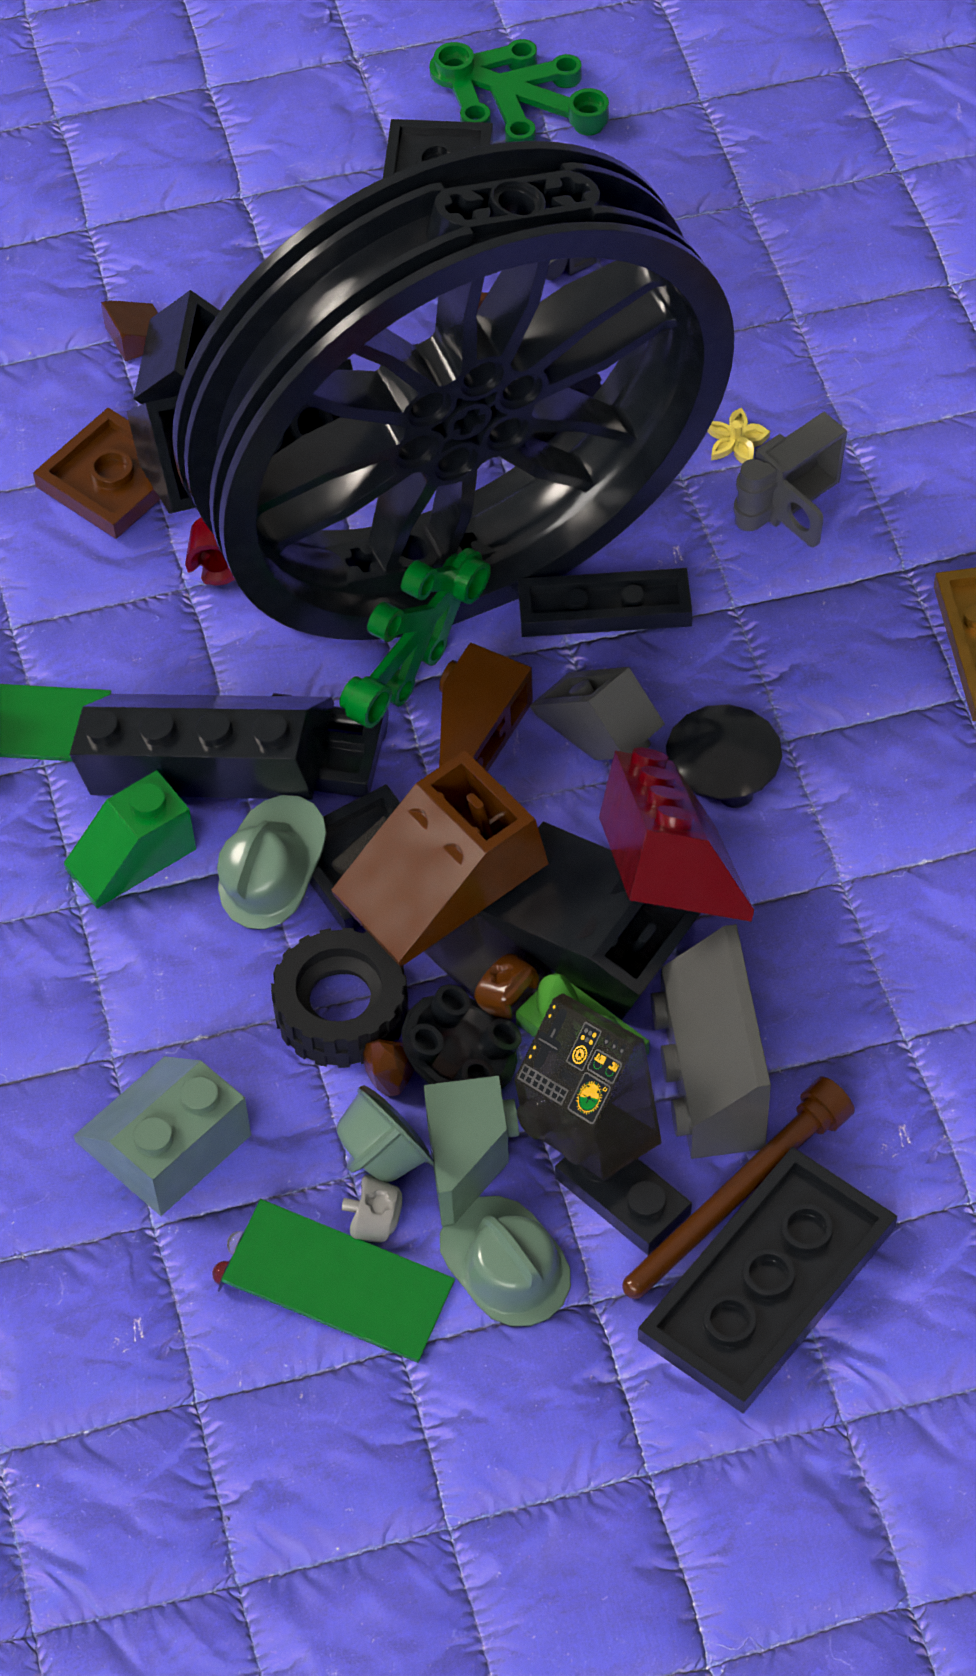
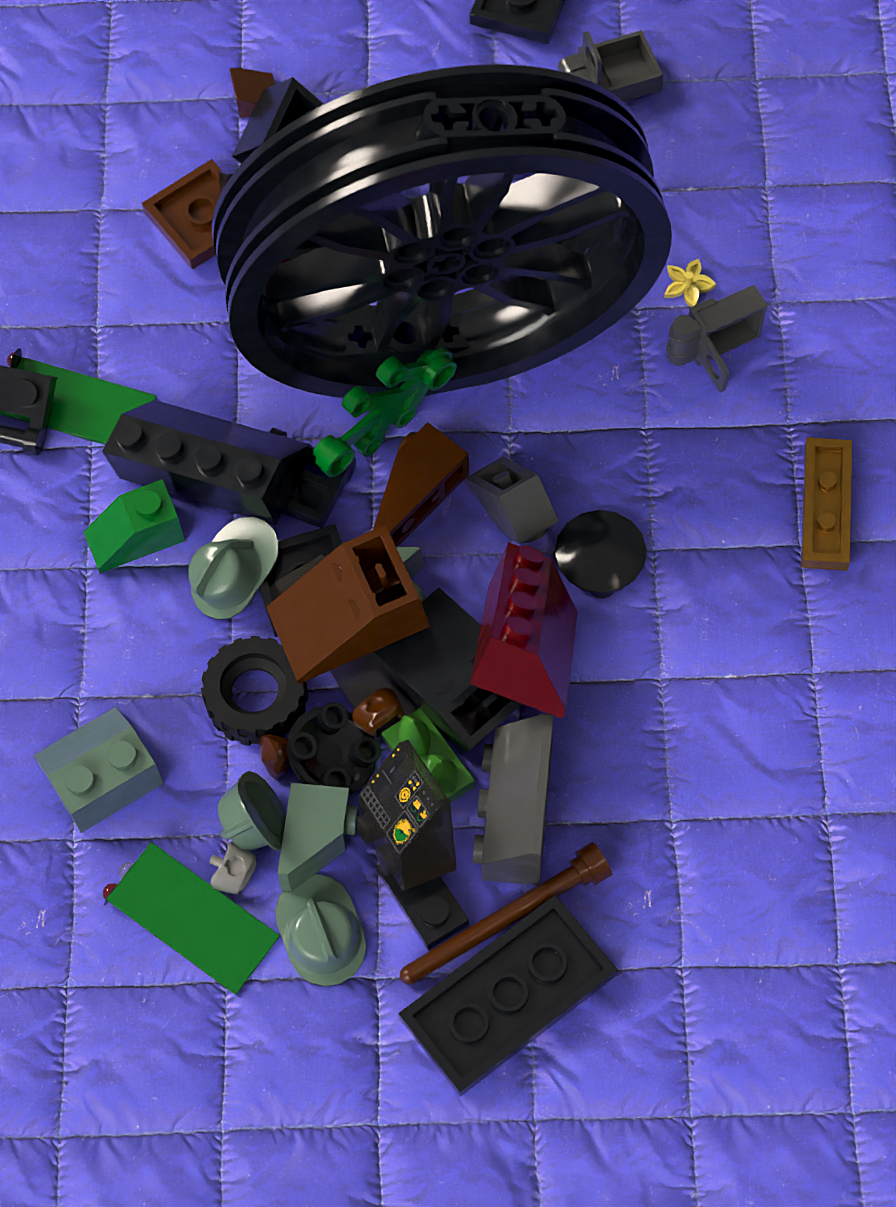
camera: 15 degrees right, 10 degrees up
black plate [518,568,692,637] -> none

